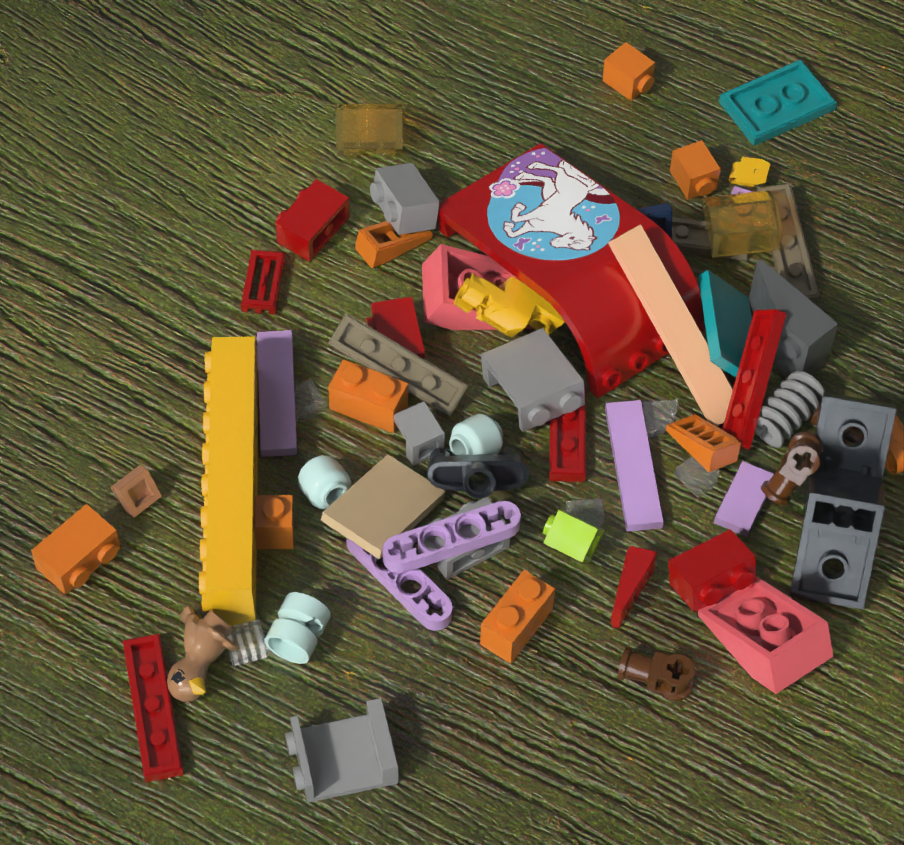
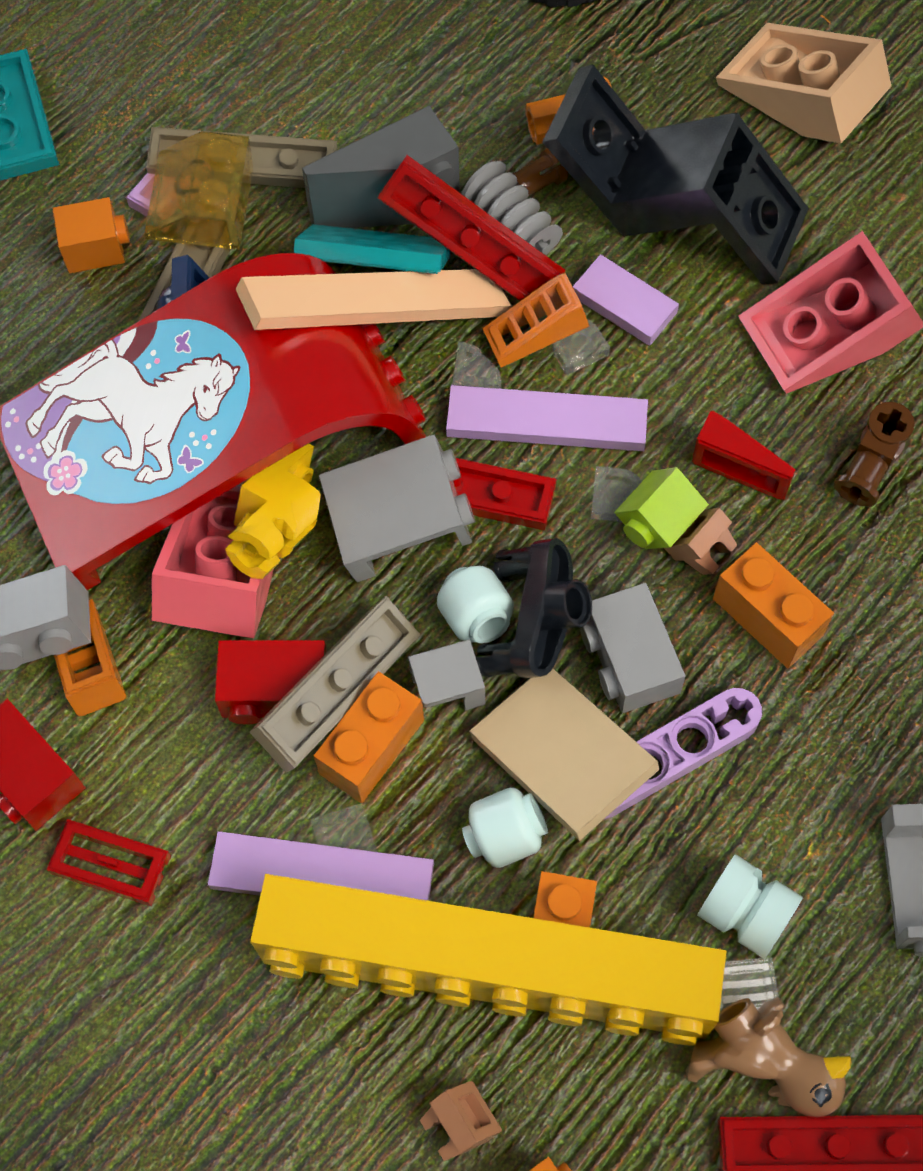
camera: 75 degrees left, 10 degrees up
lavender beam [383,501,521,573] -> none
red brick [668,529,756,612] -> none
yellow piece [729,157,770,187] -> none
reddish brown connector [761,432,822,506] -> none
none -> nougat tile [664,508,737,575]

